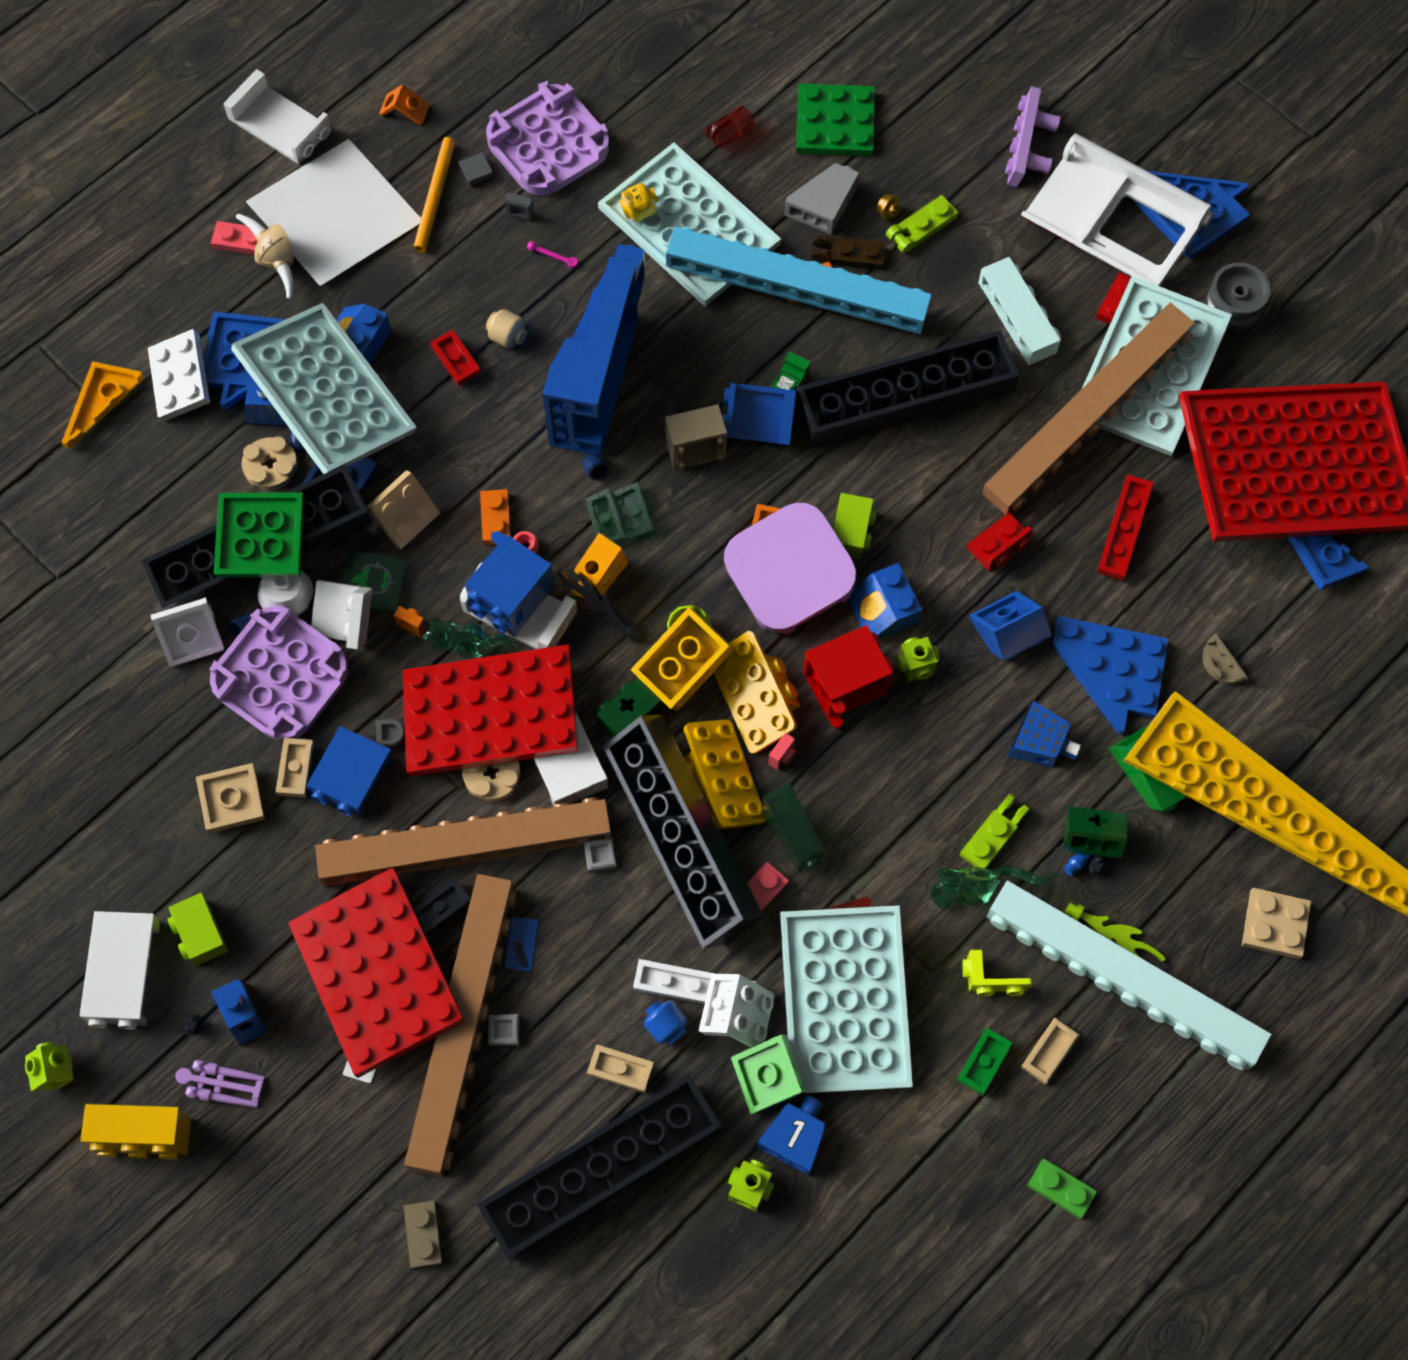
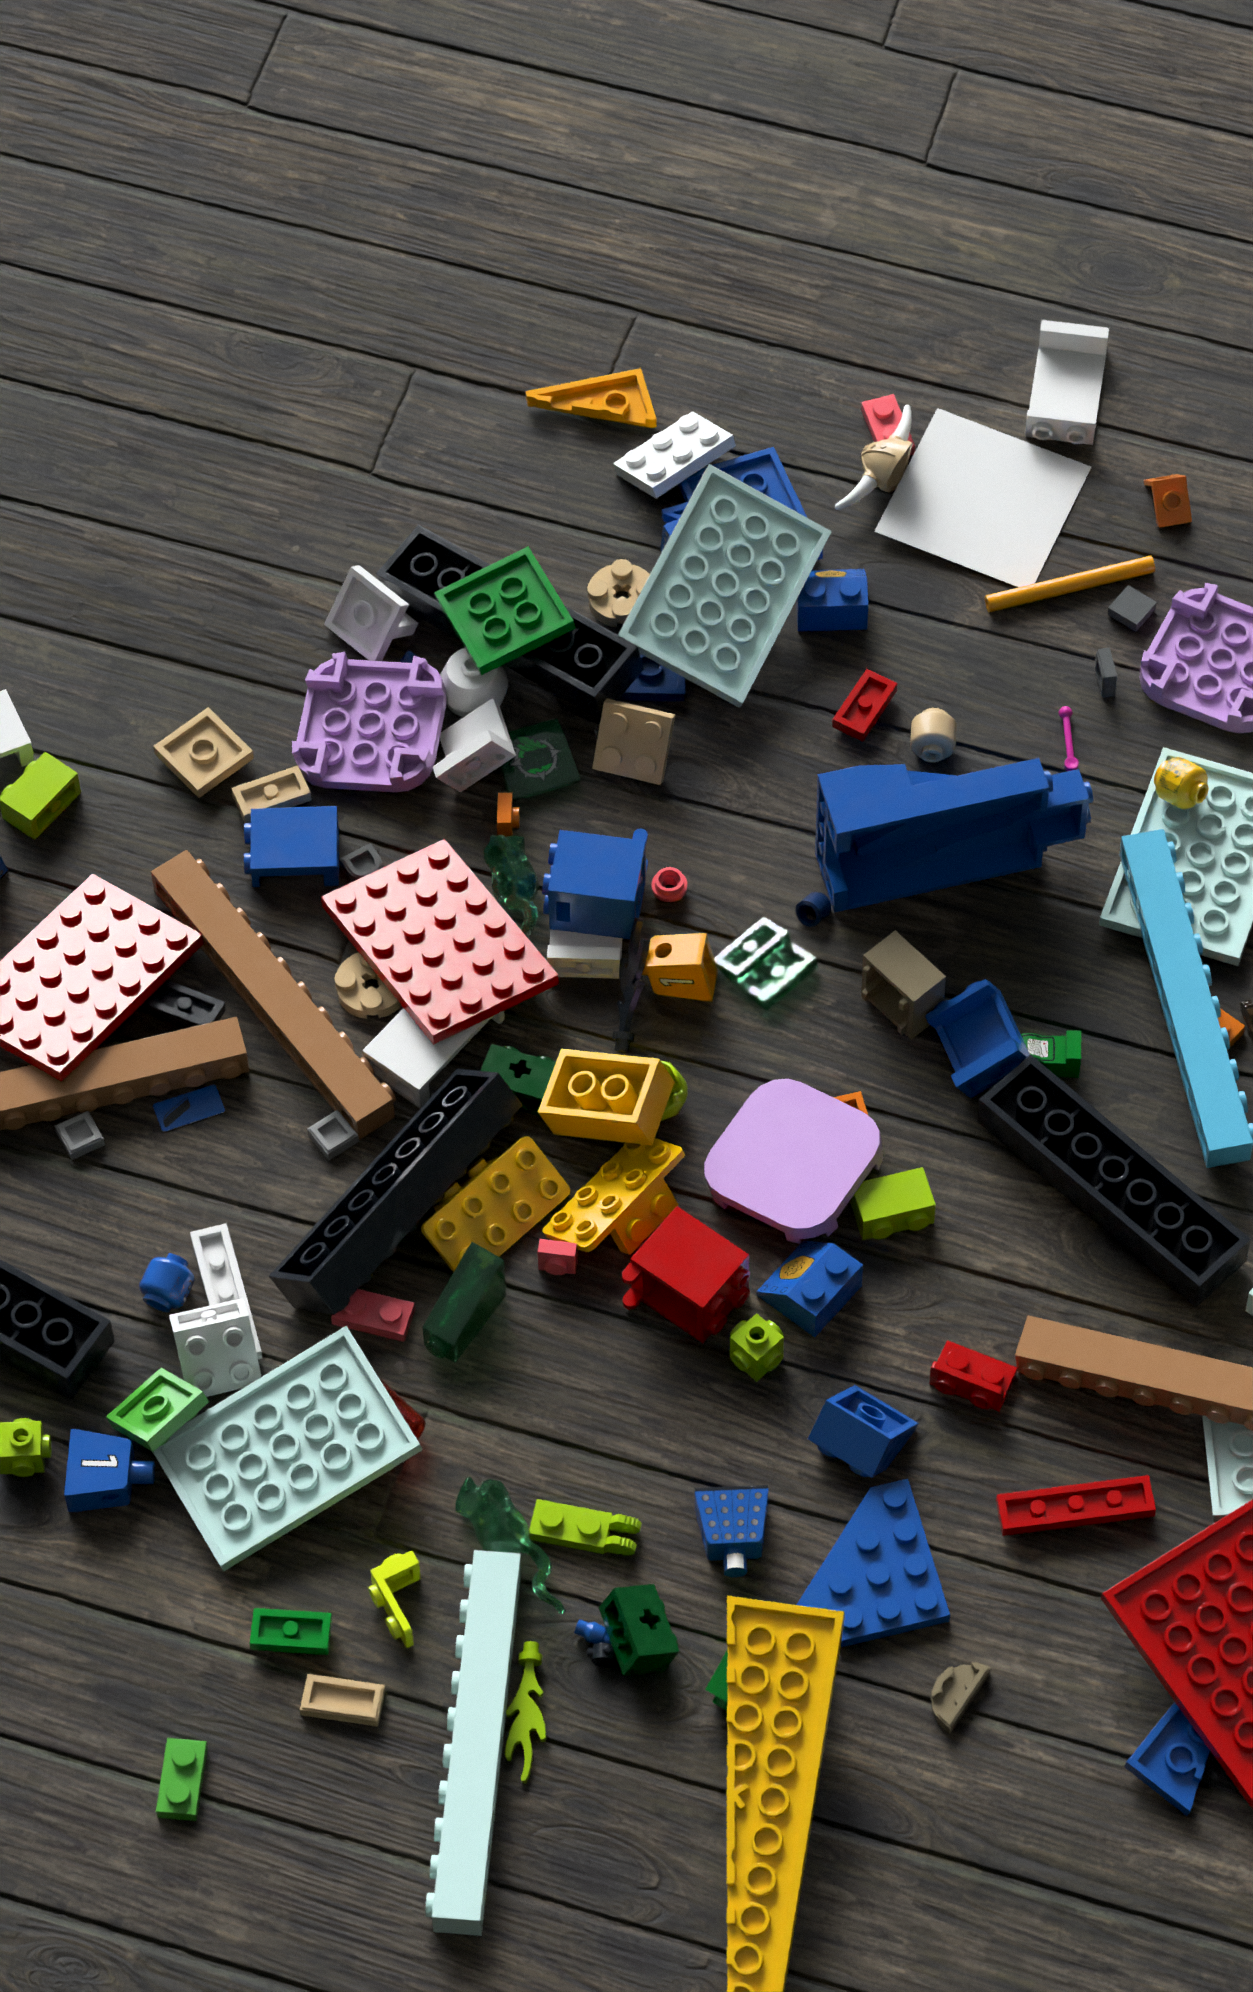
camera: 65 degrees right, 10 degrees down
orange plate [480,489,511,545] -> none
tan plate [587,1044,654,1093] -> none
tan plate [1242,888,1311,959] -> none

